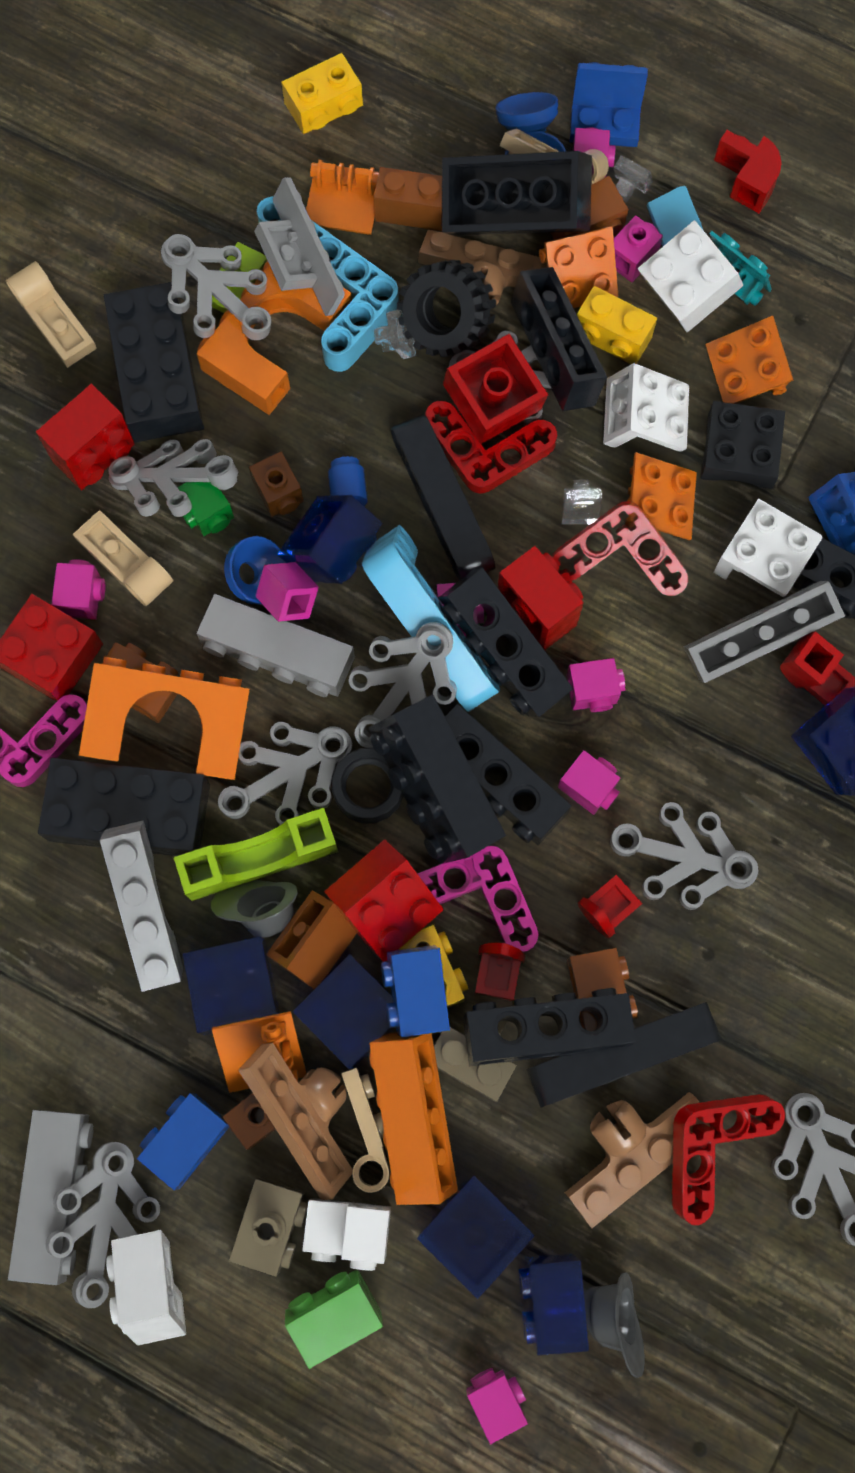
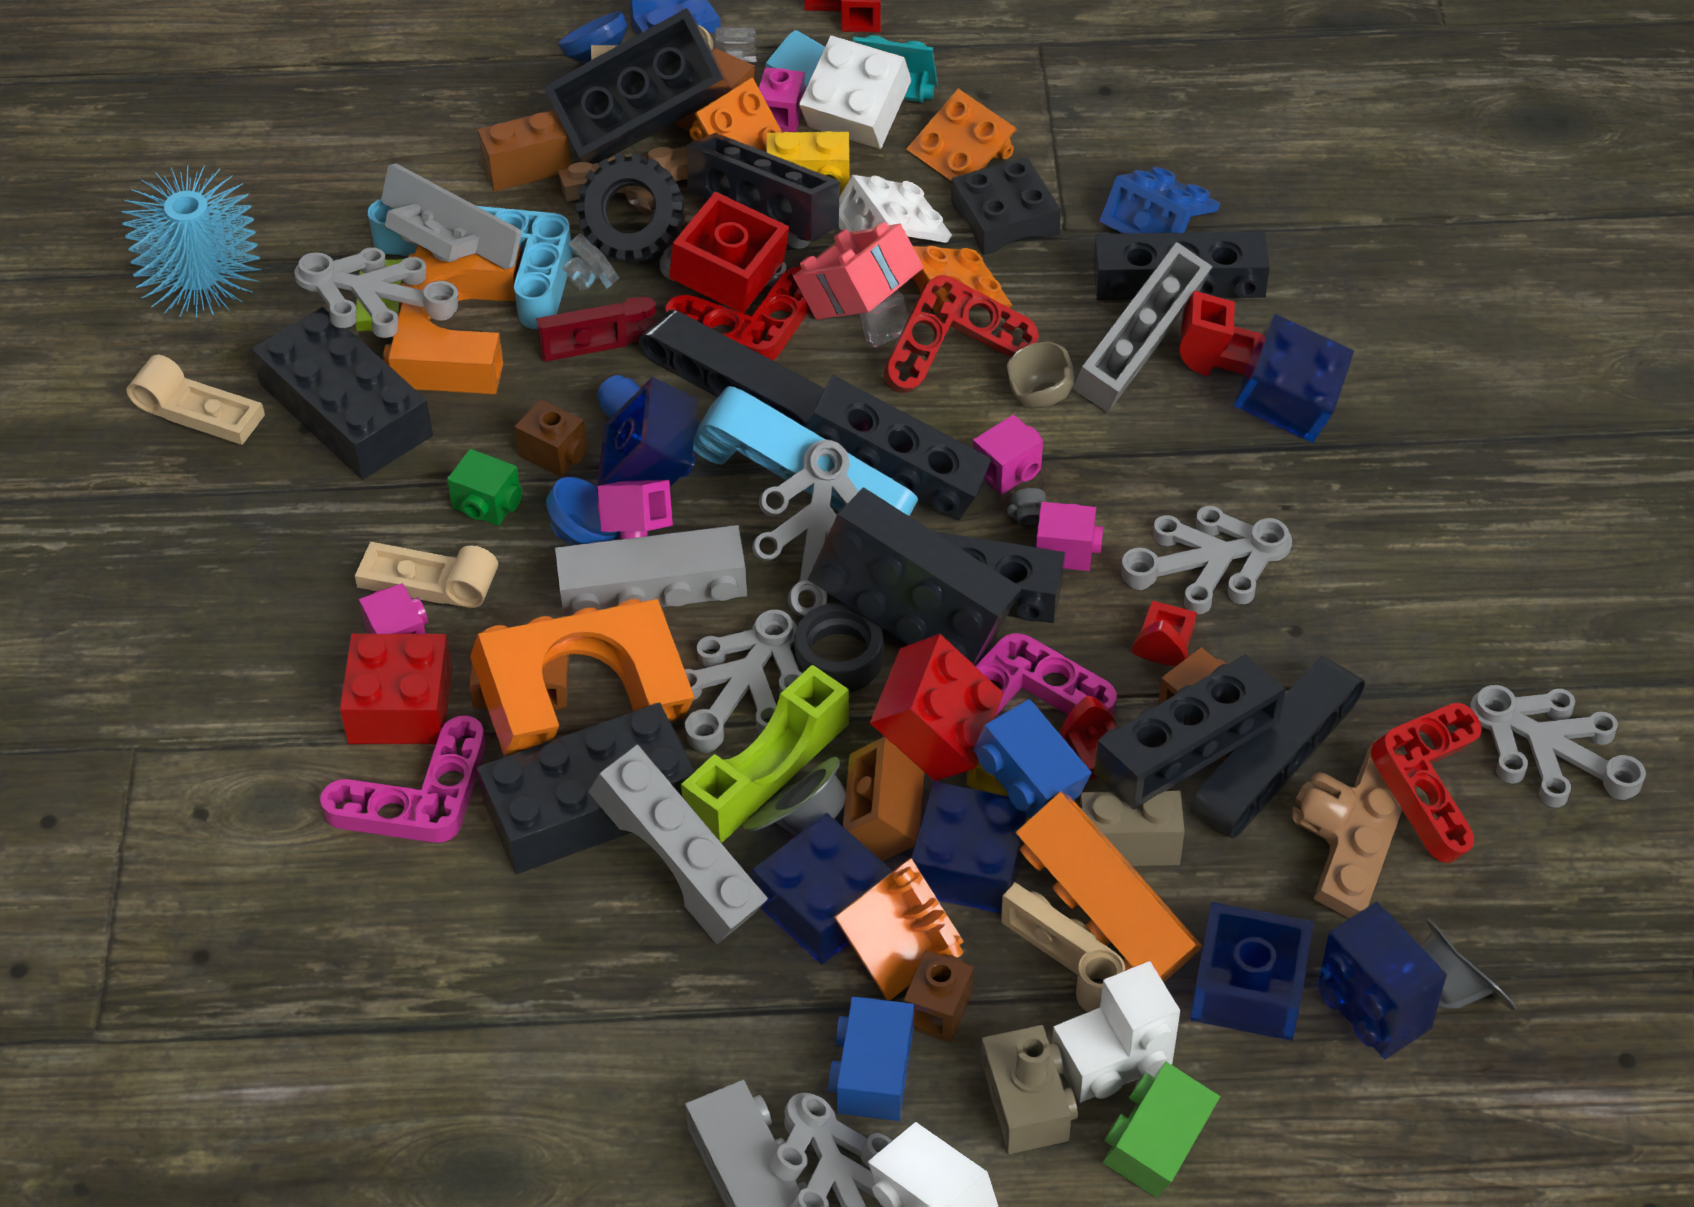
camera: 30 degrees left, 25 degrees down
red brick [36,383,135,491] -> none
light grey plant [108,439,238,517] -> none
medium nougat plate [238,1042,353,1200] -> none
yellow brick [281,53,363,135] -> none
orange hinge [306,159,379,235] -> none
dark pink brick [466,1368,528,1445] -> none
red brick [498,546,584,650] -> none
white bracket [713,498,822,597] -> none
none -> medium azure piece [121,165,261,318]
none -> dark red hinge [536,296,656,362]
none -> coral container [793,222,924,320]
none -> dark tan hair [1007,342,1075,409]
none -> dark grey plate [1007,488,1048,526]

